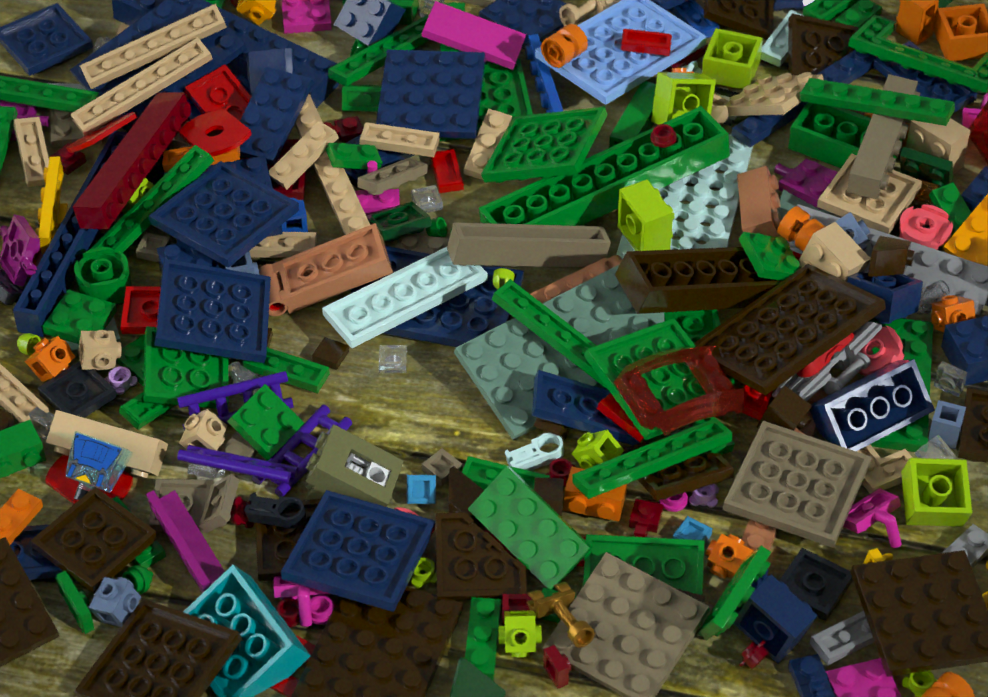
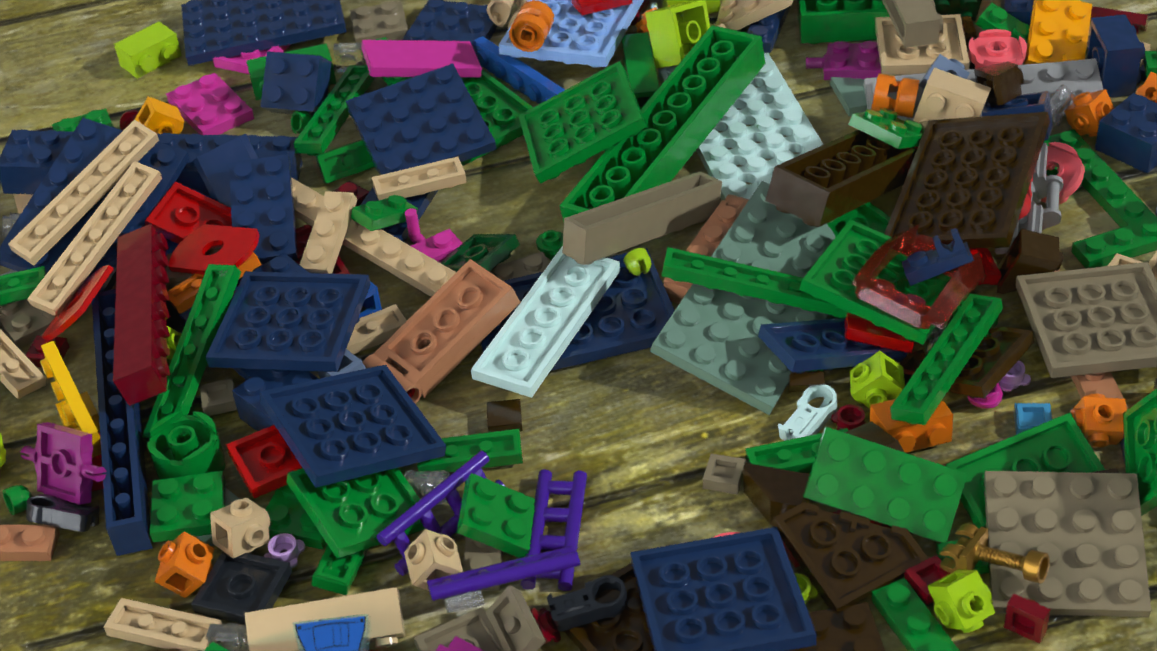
camera: 25 degrees left, 5 degrees down
lime hinge [17,333,41,356] -> none
olive brick [305,424,404,507] -> none
dark tan plate [358,158,428,195] -> none
clear plate [379,345,407,373] -> none
dark azure tile [407,475,436,504] -> none
clear plate [411,185,443,213] -> none
green hinge [426,217,448,237] -> none
red tile [430,149,464,194] -> none
tan plate [464,109,512,180] -> none
lime brick [617,180,674,251] -> none
dark red plate [629,499,664,537] -> none
dark red plate [650,124,676,148] -> none
nougat brick [737,166,782,237] -> none
dark blue slope [809,359,935,451] -> none
clear plate [934,361,967,397] -> none
none -> dark blue plate [902,228,974,286]

